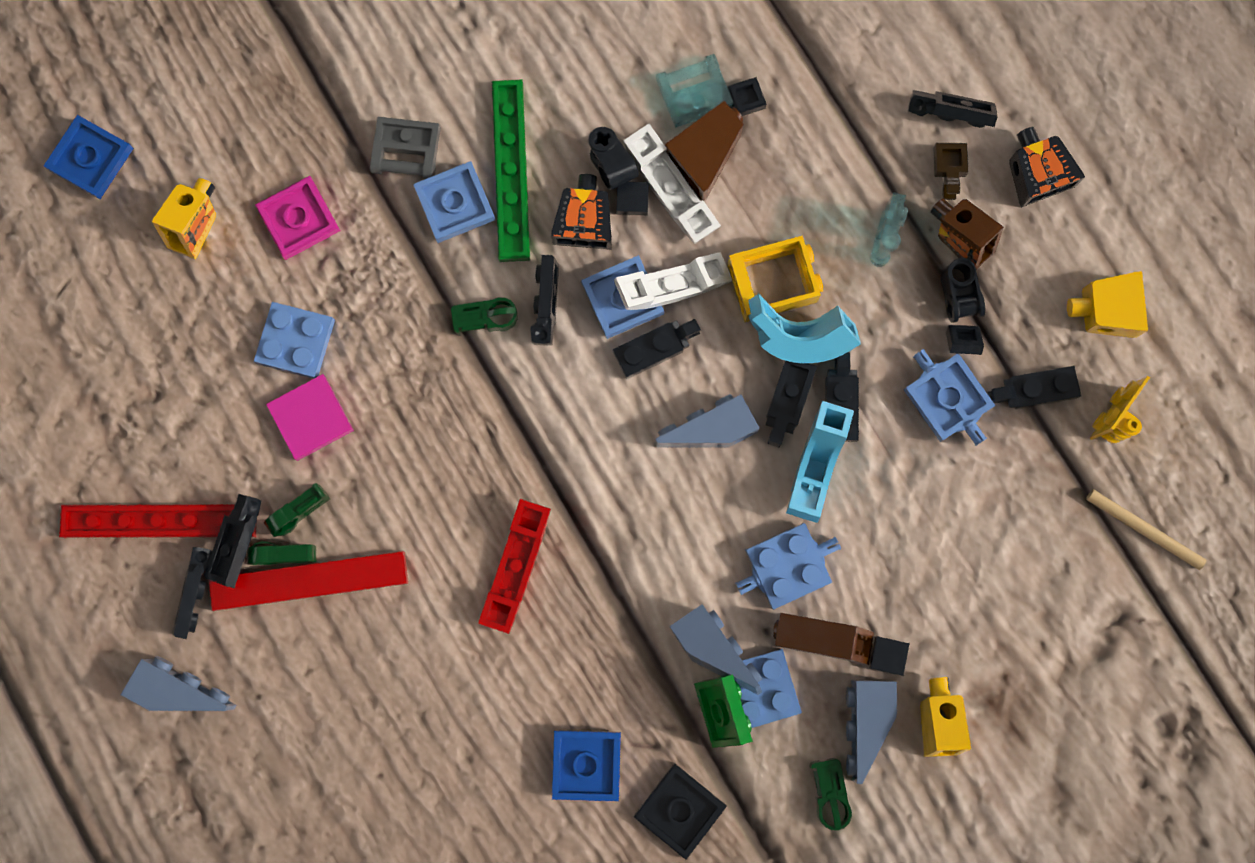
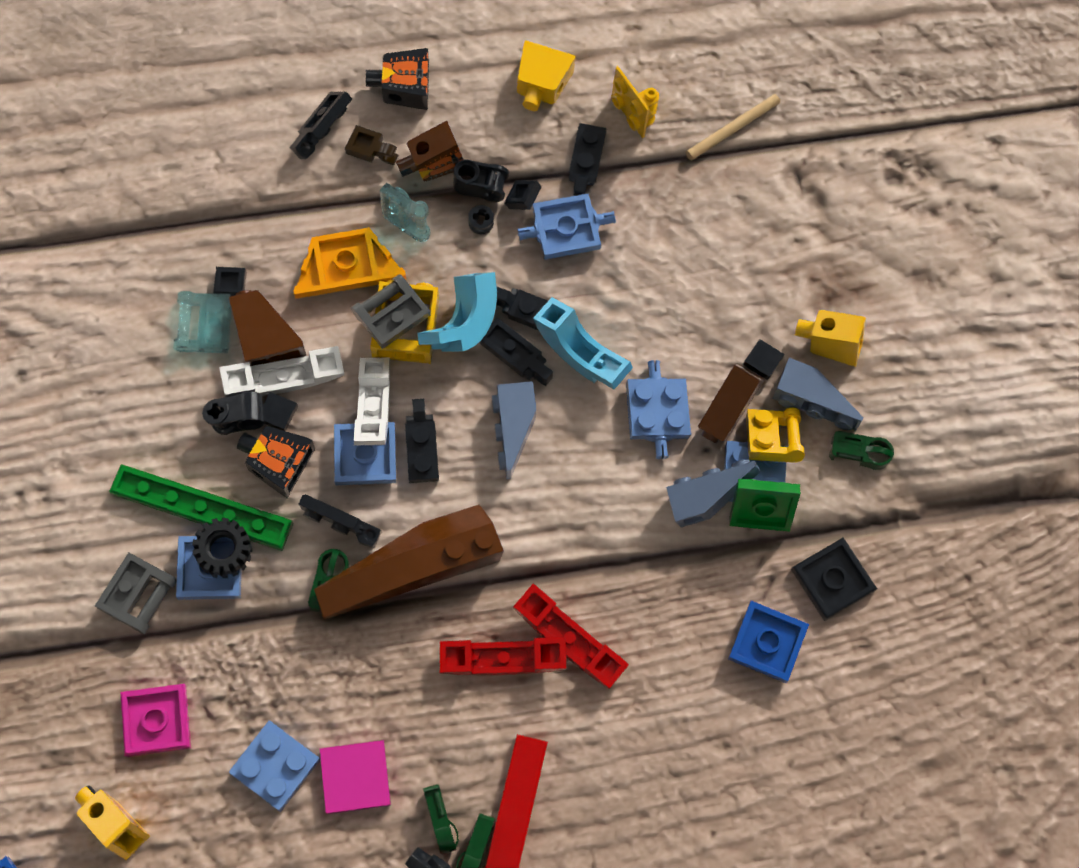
camera: 75 degrees left, 10 degrees down
none -> black tyre [192,518,252,579]
none -> light orange wing [293,228,406,299]
none -> reddish brown wedge [314,504,504,619]
none -> dark grey plate [351,274,431,349]
none -> red slope [440,637,567,675]
none -> black bush [468,205,494,235]
none -> yellow plate [746,407,805,463]

